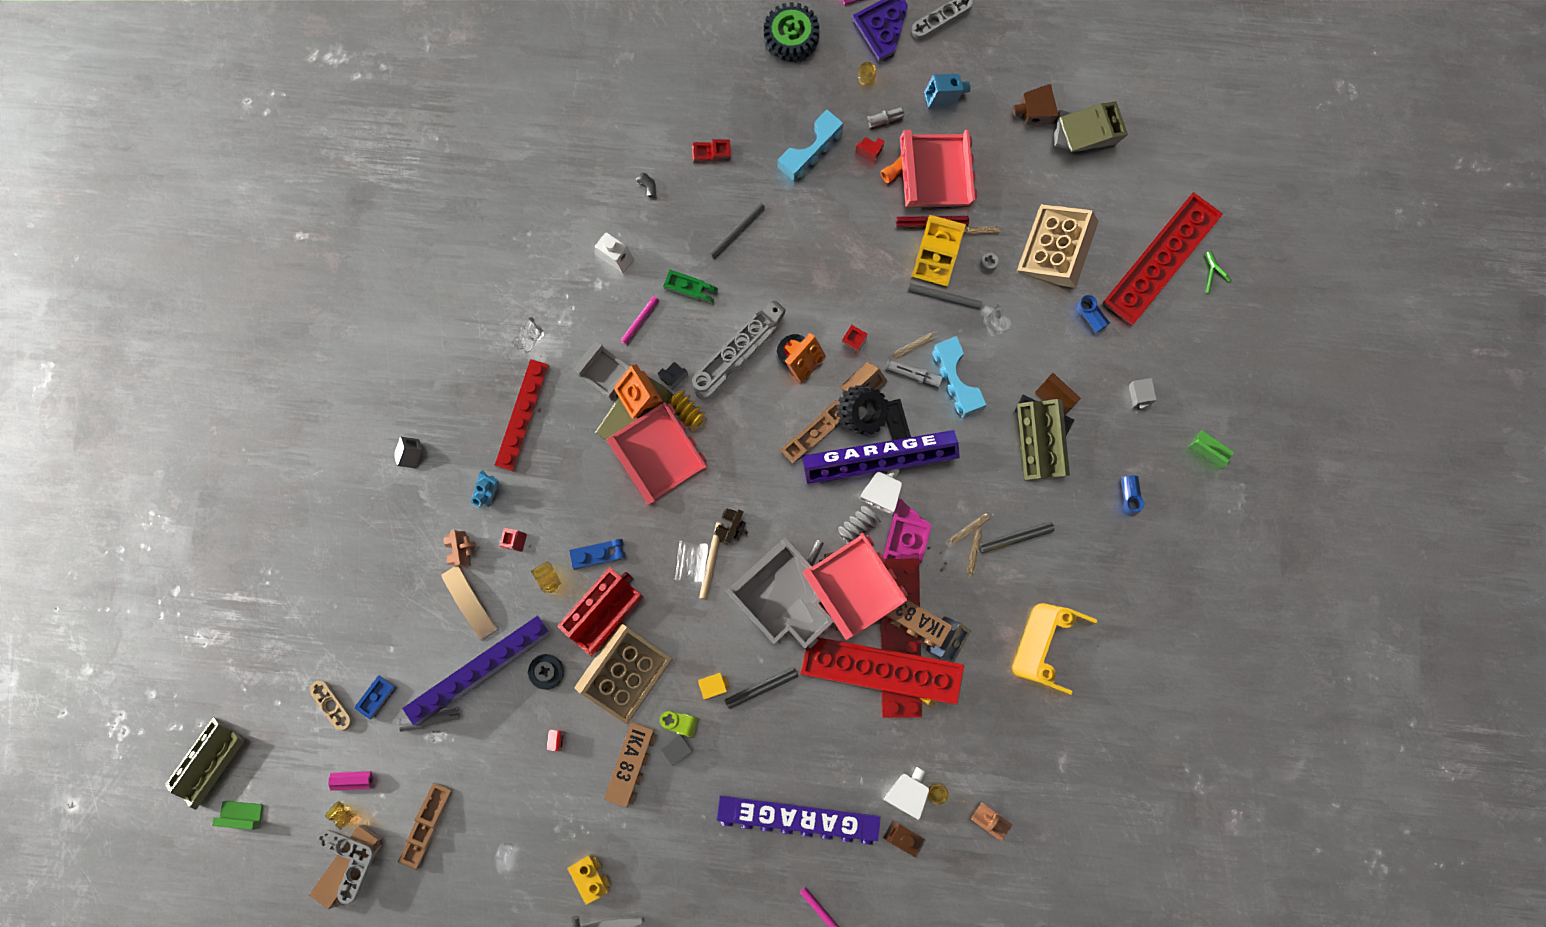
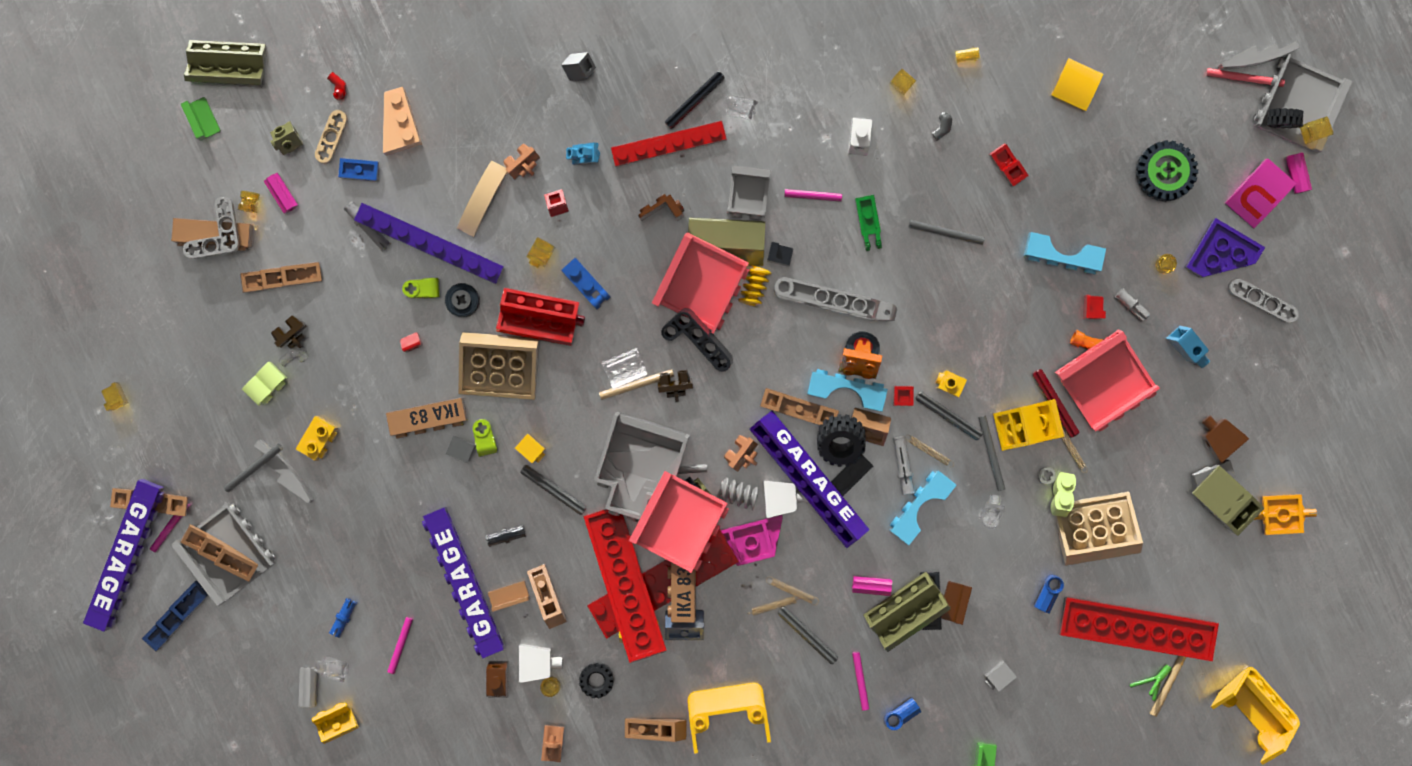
camera: 65 degrees right, 10 degrees up
orange bracket [614,364,663,419] -> none
none -> yellowish green brick [242,362,287,405]
none -> olive brick [270,121,303,156]
none -> dark brown hips [271,315,307,349]
none -> red arm [327,72,346,100]
none -> light nougat wedge [383,87,422,156]
none -> lime piece [402,278,440,298]
none -> black pin [486,525,526,547]
none -> medium nougat panel [488,581,531,612]
none -> medium nougat slope [527,564,567,629]
none -> black tyre [579,663,614,699]
none -> medium nougat slope [625,718,686,742]
none -> reddish brown bracket [638,194,685,221]
none -> black beam [661,308,733,372]
none -> black axle [665,71,725,129]
none -> nougat hips [724,435,758,472]
none -> medium azure arch [807,369,888,412]
none -> dark pink axle [852,576,892,596]
none -> dark pink bar [852,652,869,711]
none -> clear yellow slope [890,69,916,95]
none -> dark grey axle [916,392,983,440]
none -> yellow brick [935,370,967,398]
none -> clear yellow pin [955,46,980,63]
none -> yellow slope [1051,58,1103,111]
none -> yellowish green brick [1051,472,1076,517]
none -> tan bar [1150,656,1186,717]
none -> yellow windscreen [1211,667,1300,765]
none -> light orange plate [1254,494,1317,535]

